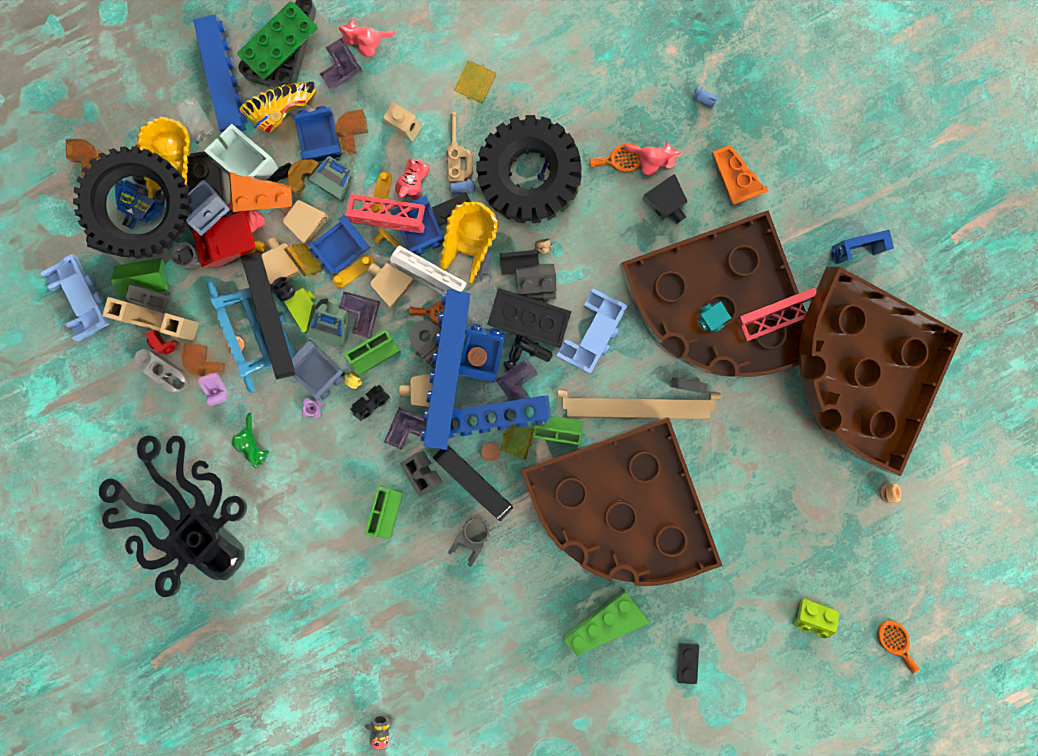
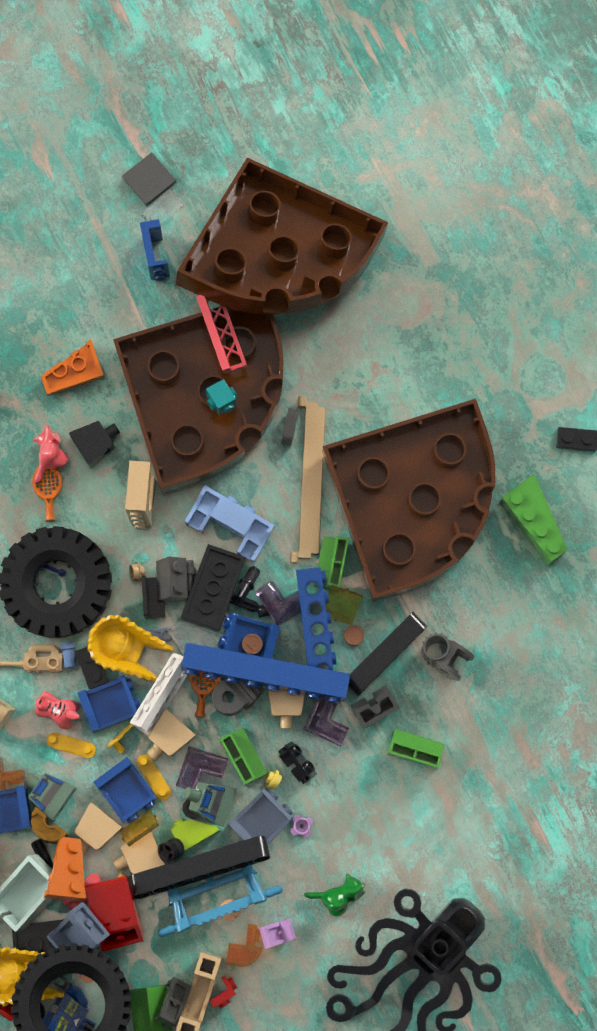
camera: 90 degrees left, 10 degrees down
light grey piece [135,349,190,392] -> none
dark grey wheel [170,242,201,271] -> none
coral fence [345,194,425,234] -> none
lime bracket [793,598,840,639] -> none
orange piece [877,620,920,673] -> none
light nougat tile [880,483,901,503] -> none
none -> dark grey tile [122,152,177,206]
none -> tan arch [125,461,156,530]

